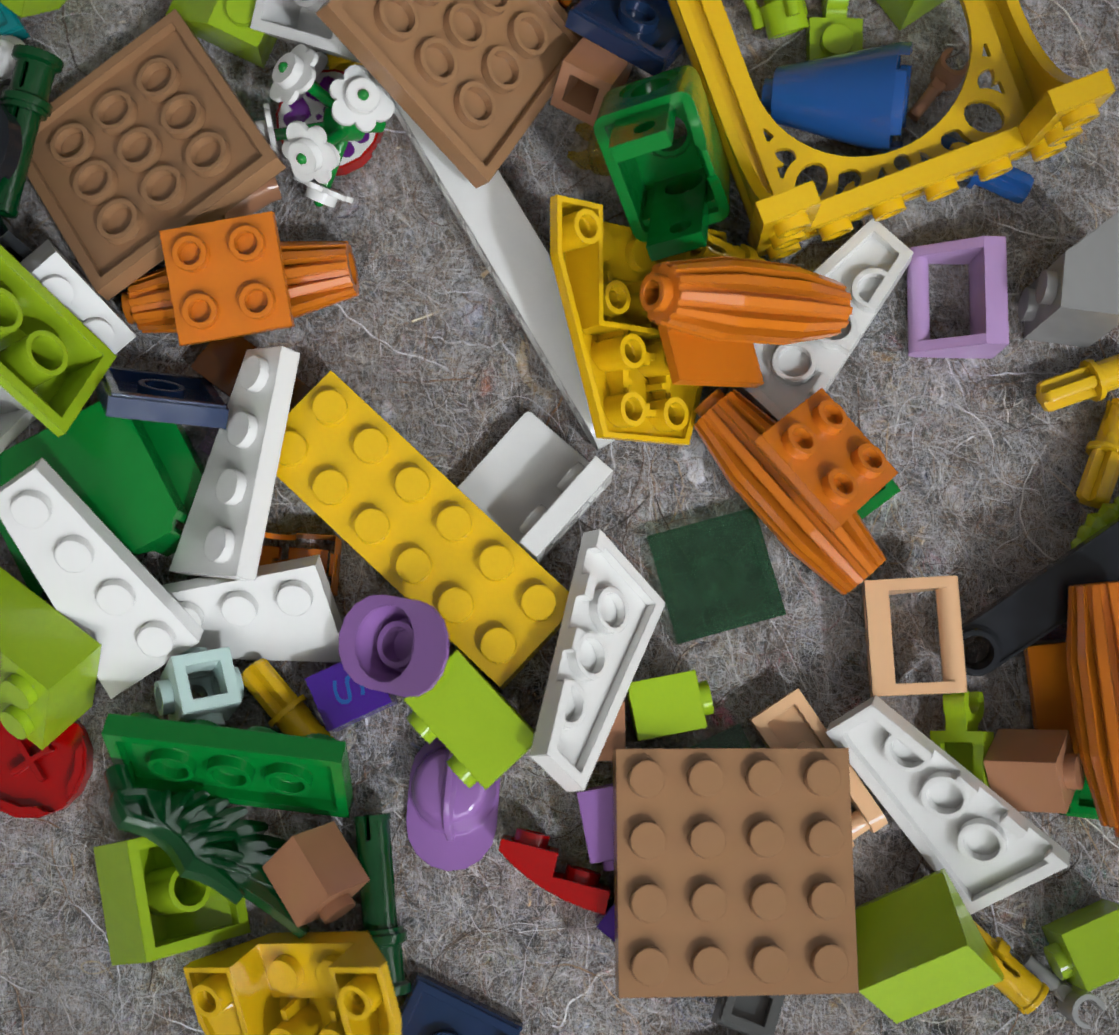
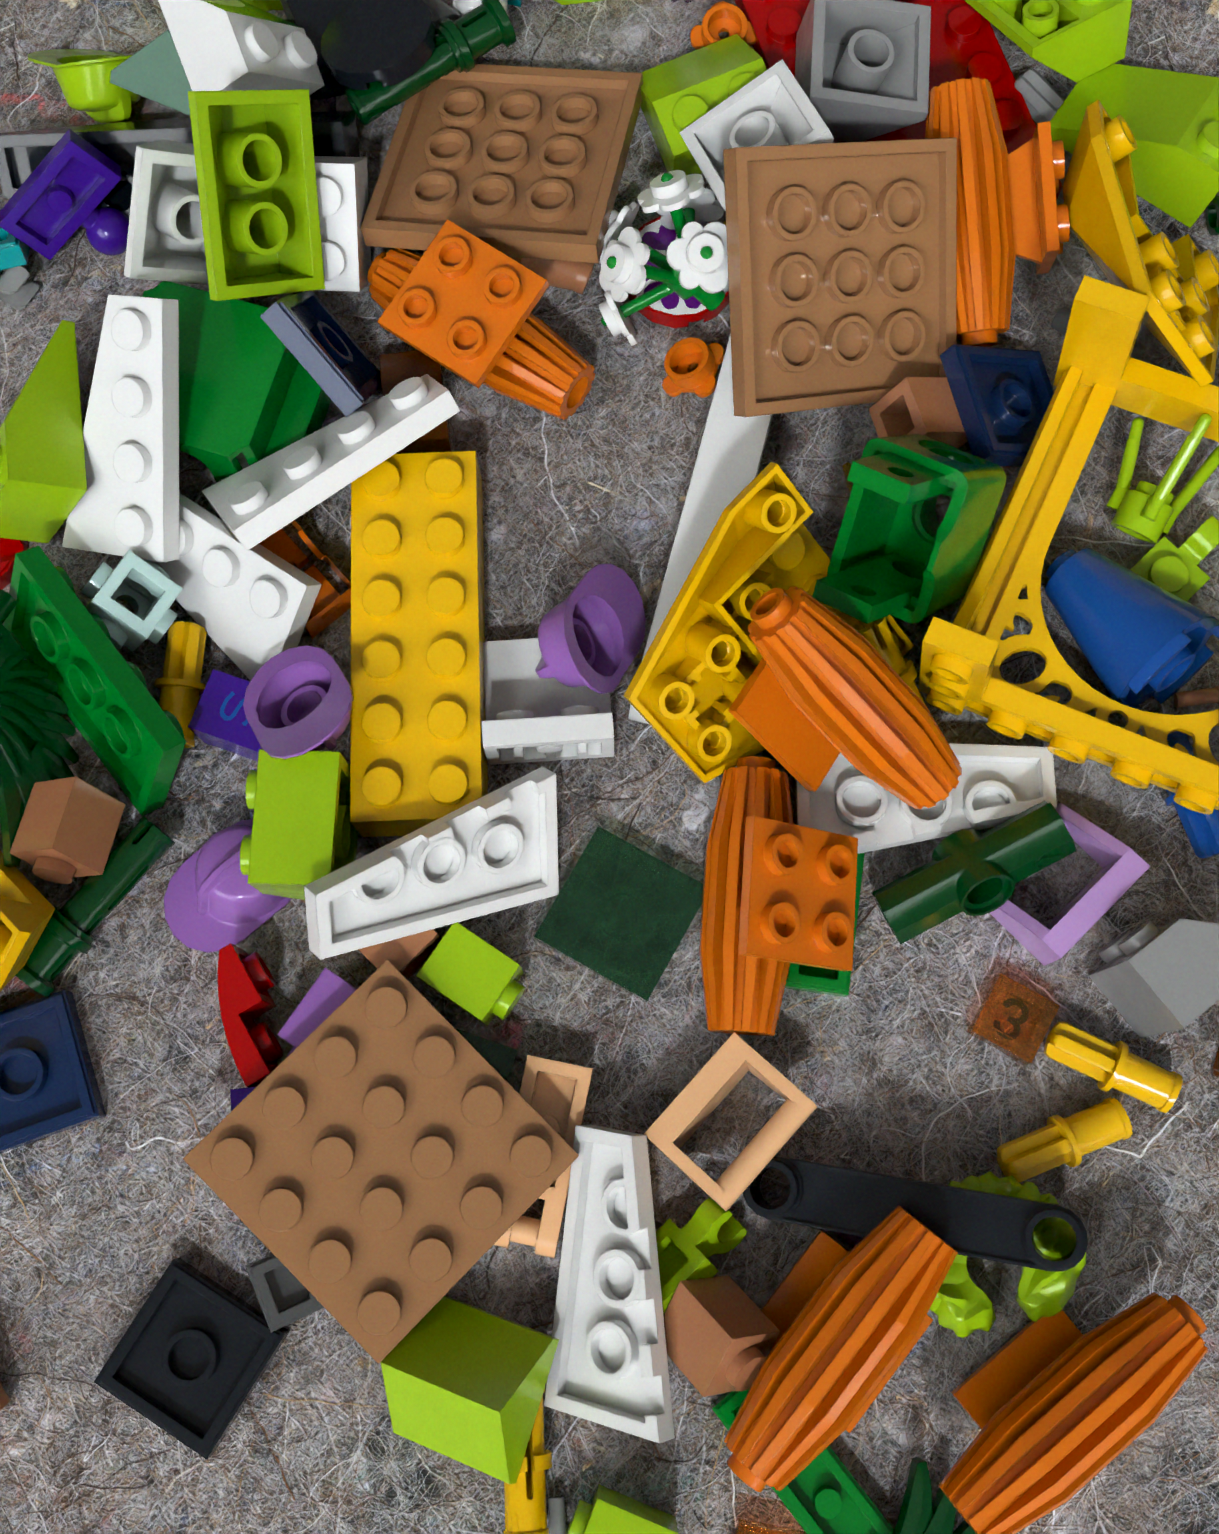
camera: 45 degrees right, 5 degrees down
none -> medium lavender piece [535,563,646,694]
none -> orange plate [662,337,725,398]
none -> dark green piece [872,800,1076,944]
none -> clear orange tile [967,973,1060,1065]

